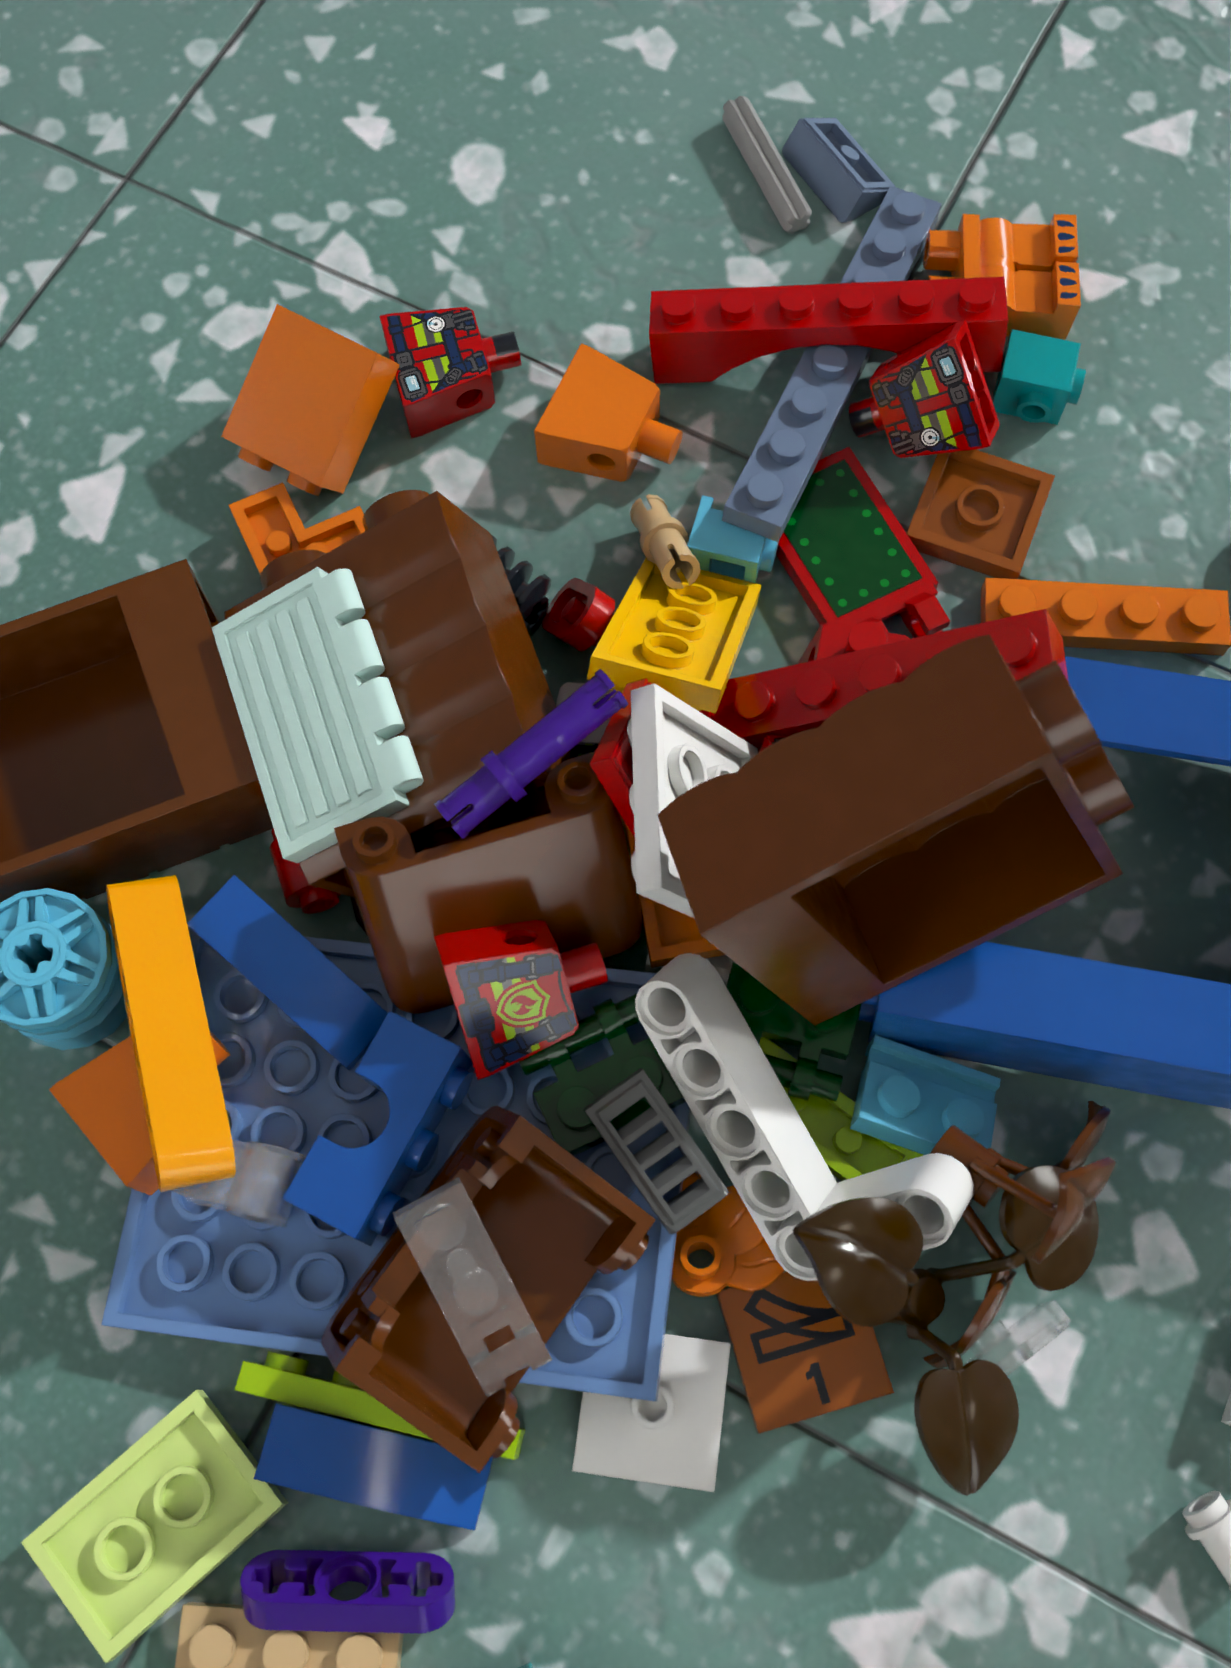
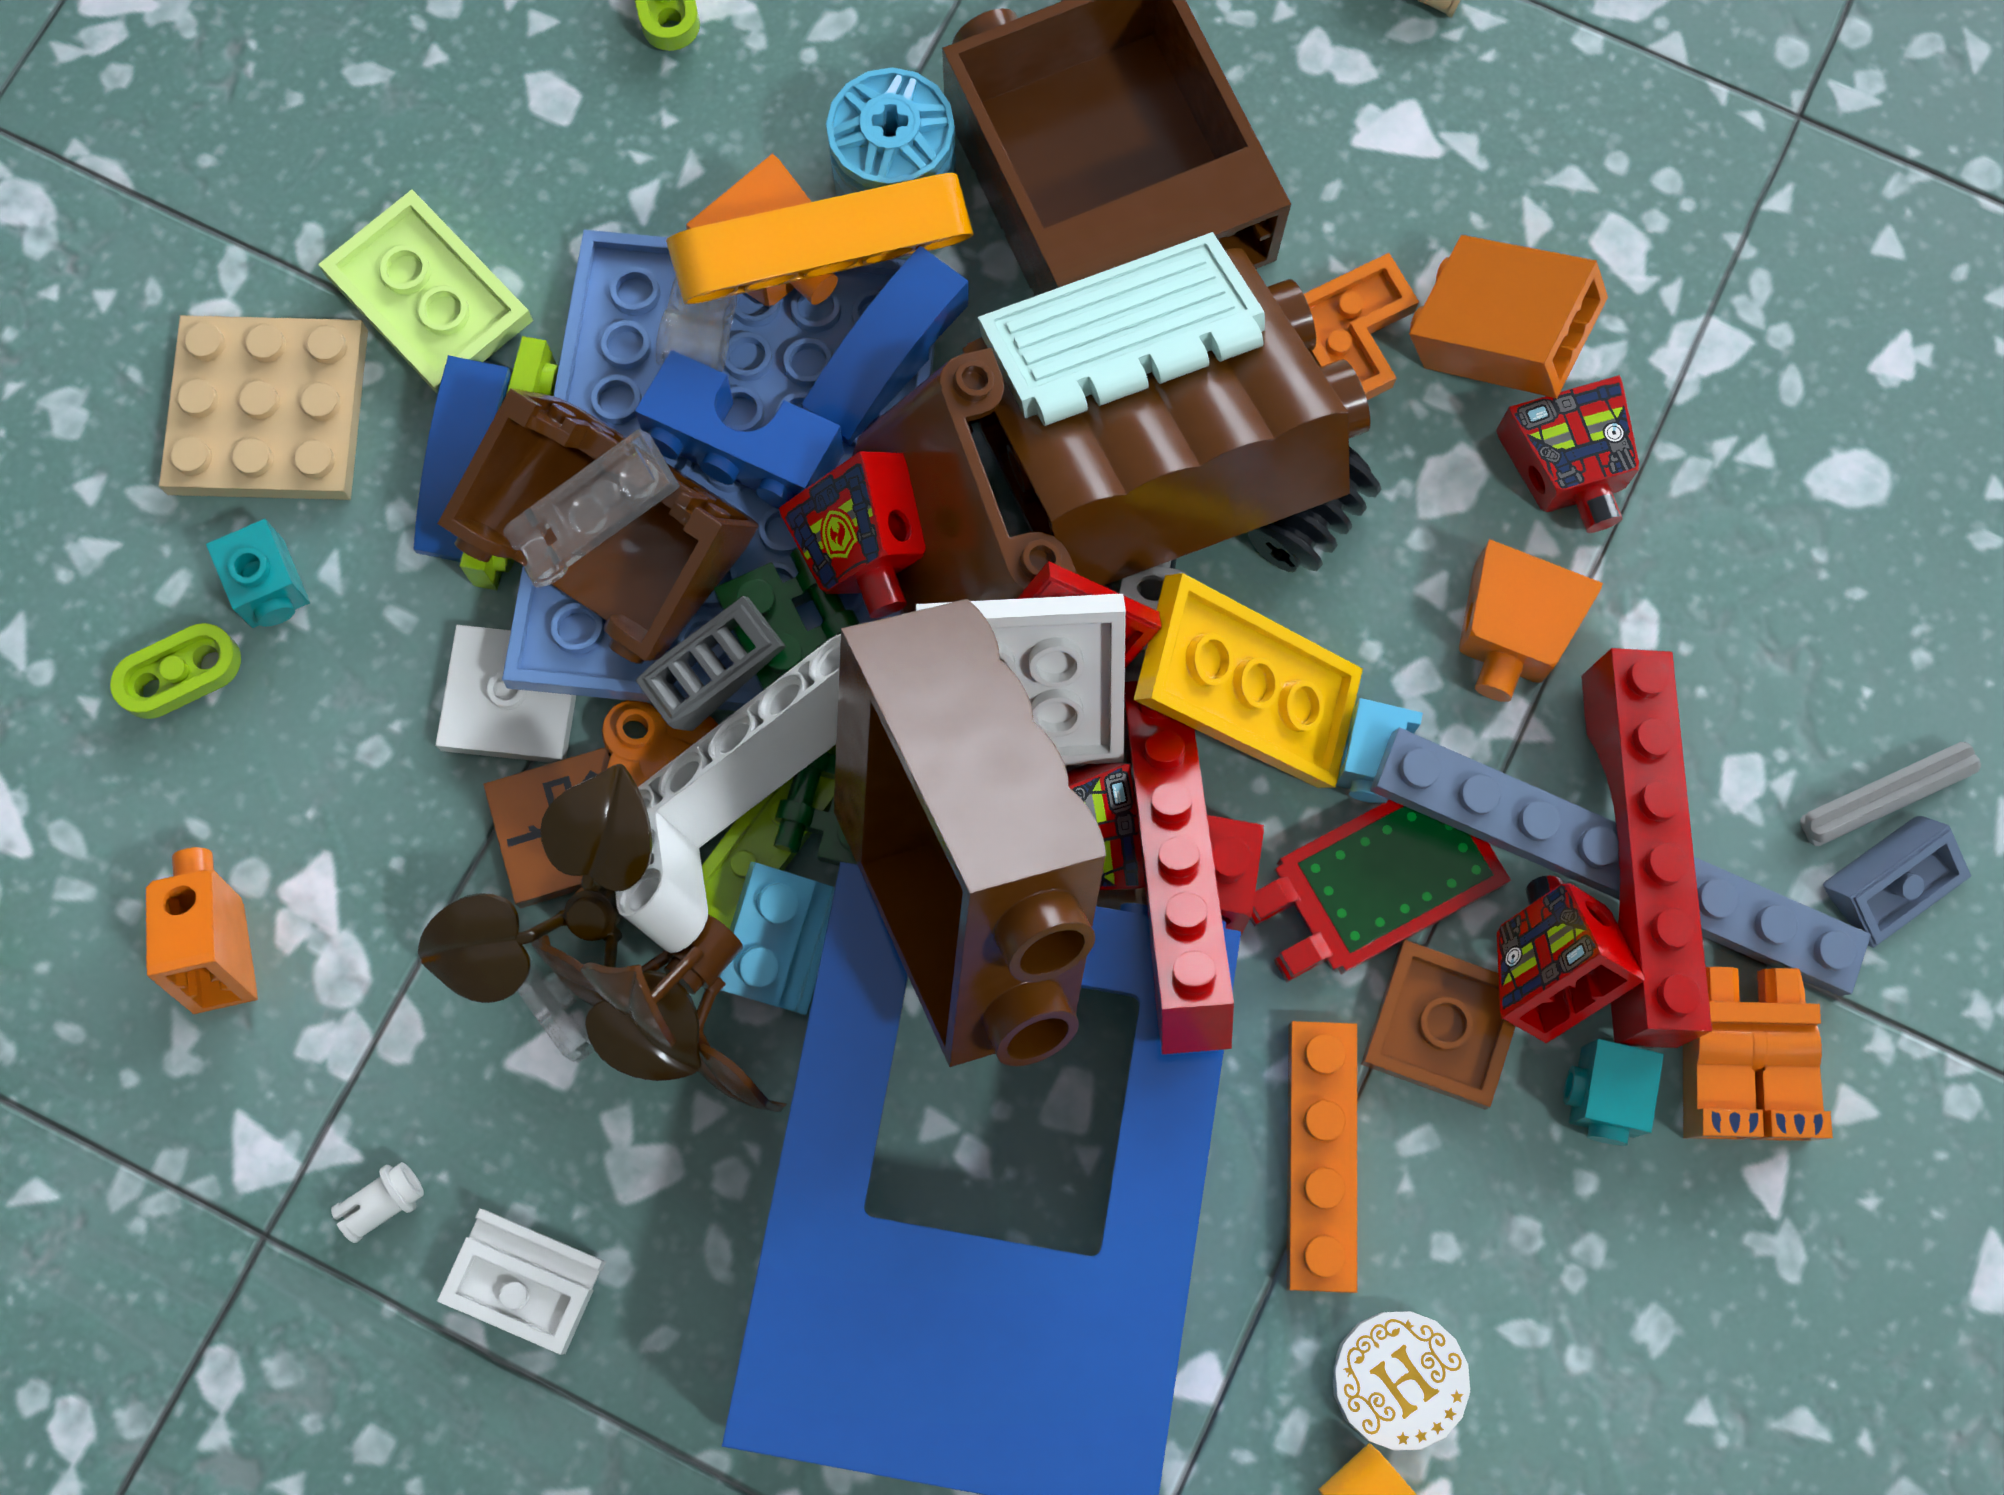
camera: 85 degrees right, 5 degrees up
dark purple beam [240,1550,455,1634] -> none
dark purple pin [434,669,629,839] -> none
red plate [542,578,615,652] -> none
tan pin [630,494,700,589] -> none

